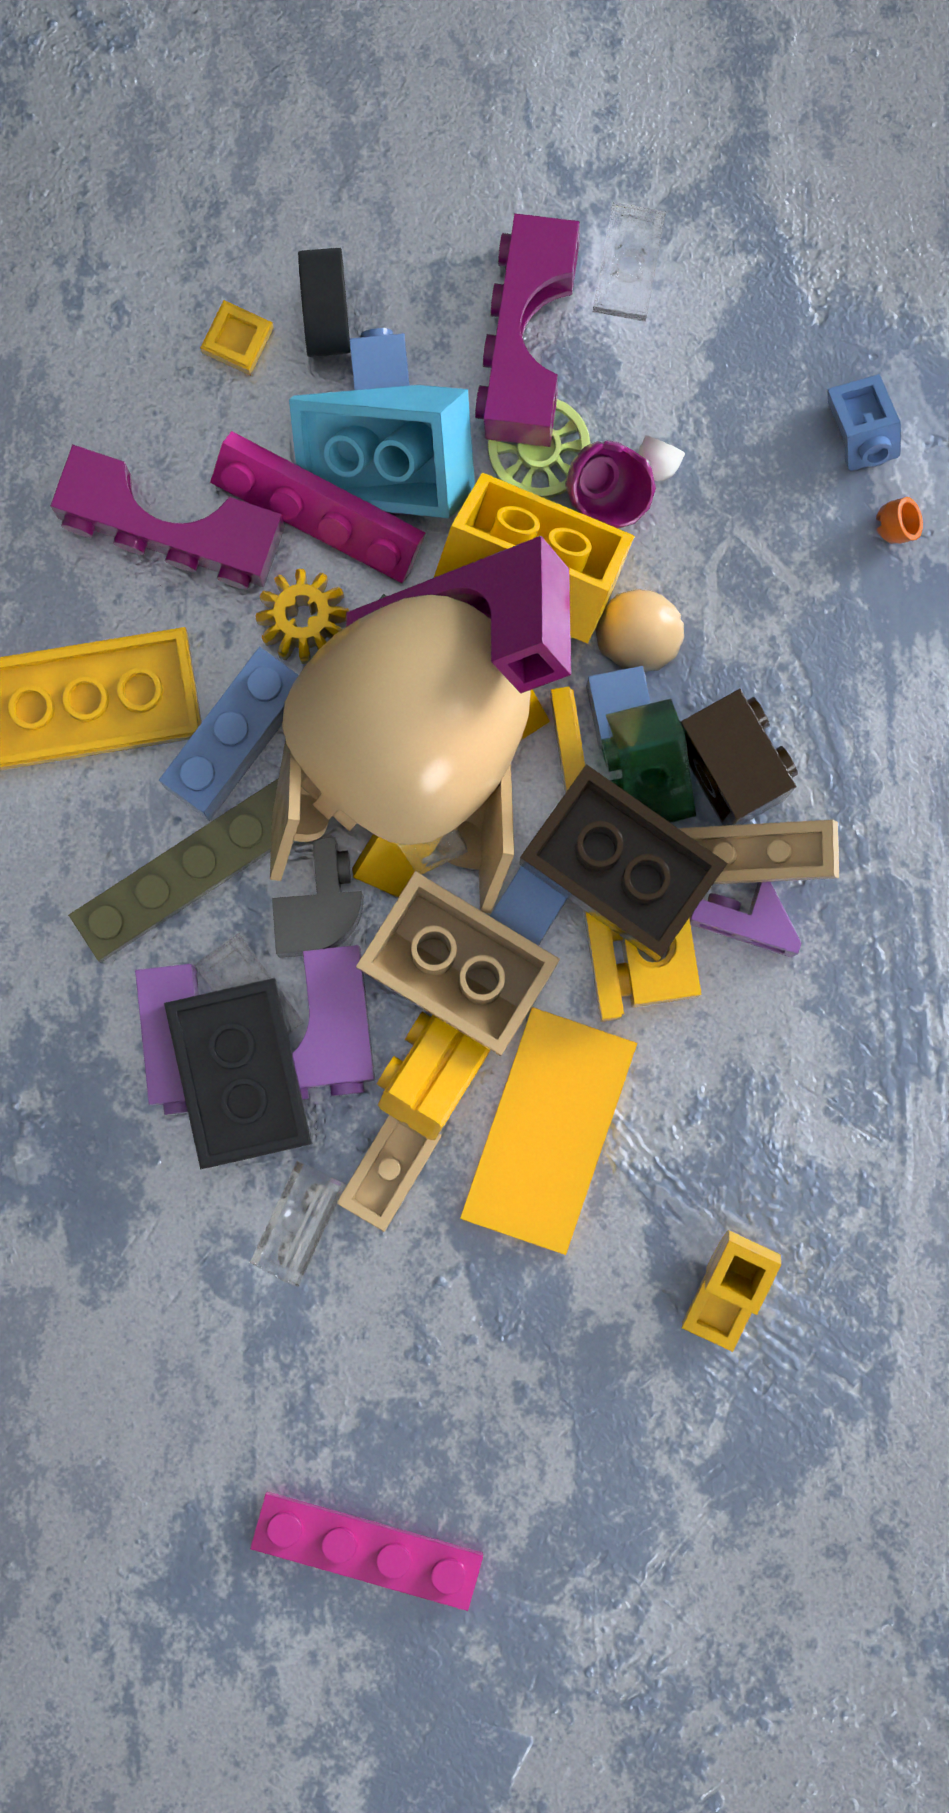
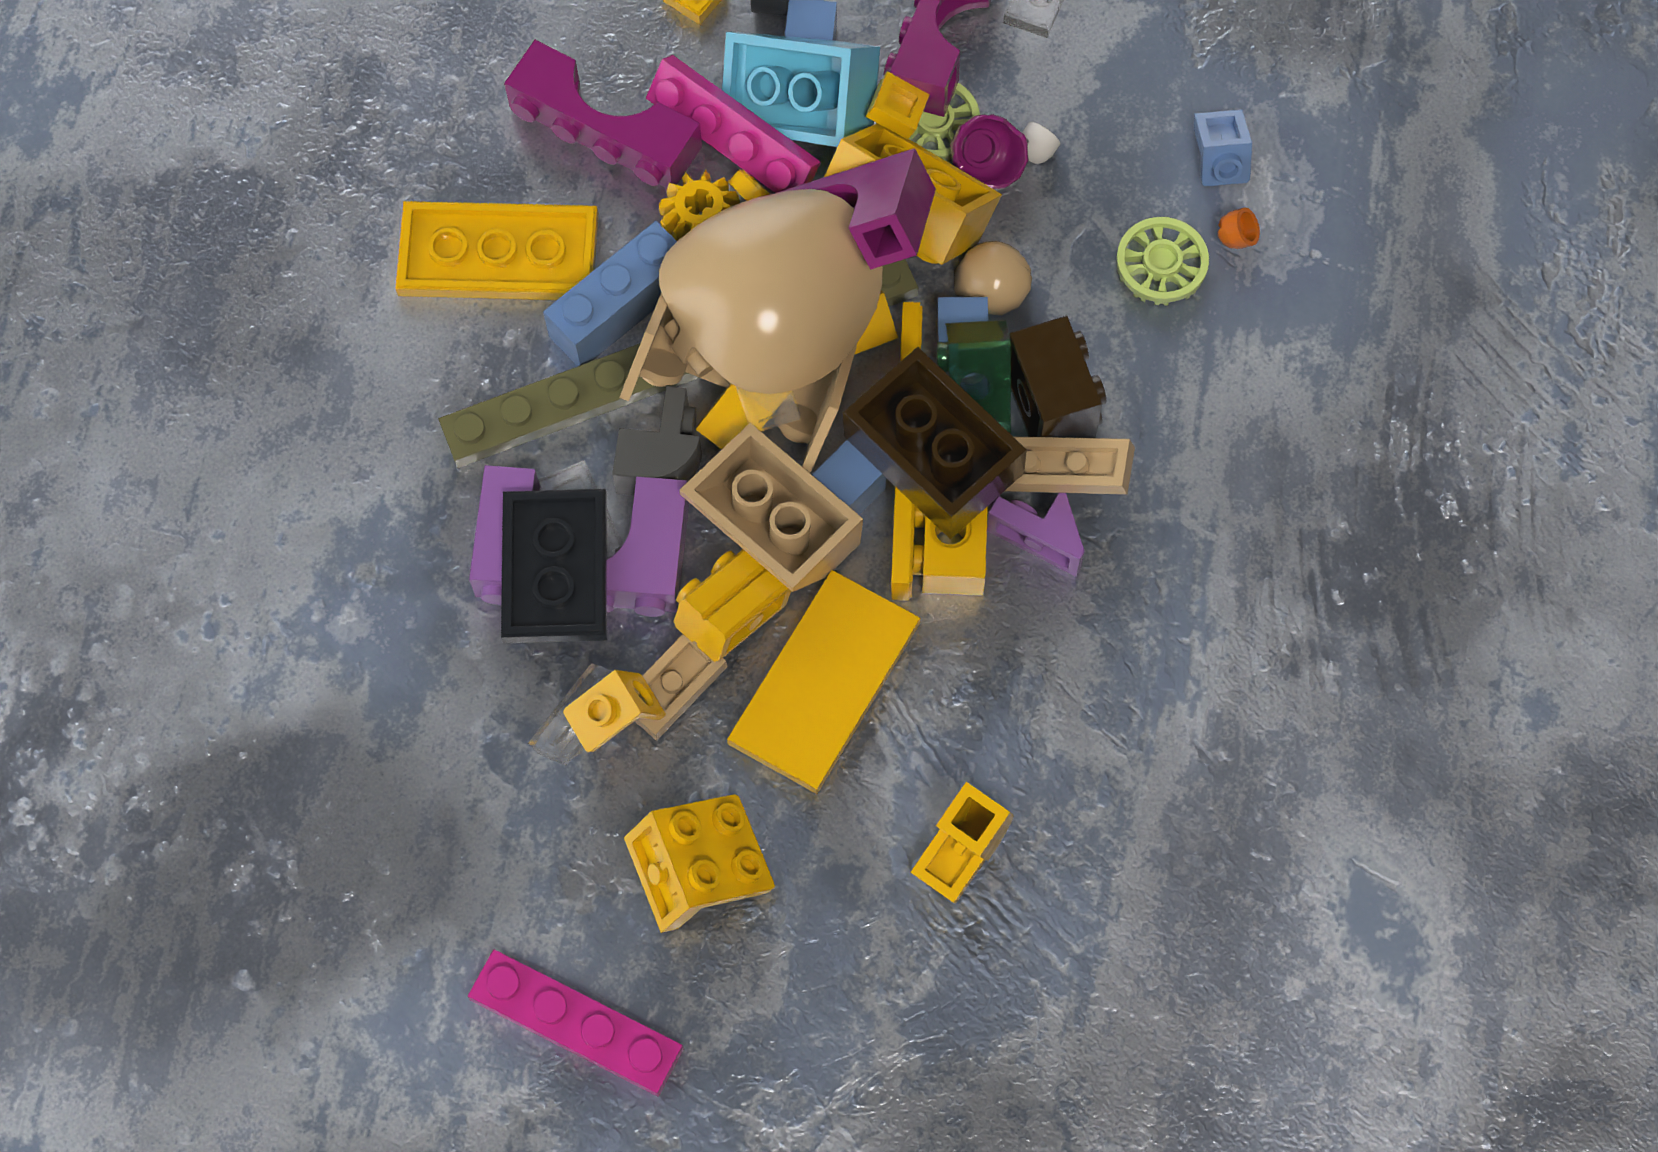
camera: 15 degrees right, 15 degrees down
none -> yellow bracket [563,670,666,752]
none -> yellow bracket [624,794,775,933]
none -> yellow tile [728,169,771,201]
none -> yellow plate [865,71,929,140]
none -> yellowish green wheel [1116,217,1209,306]

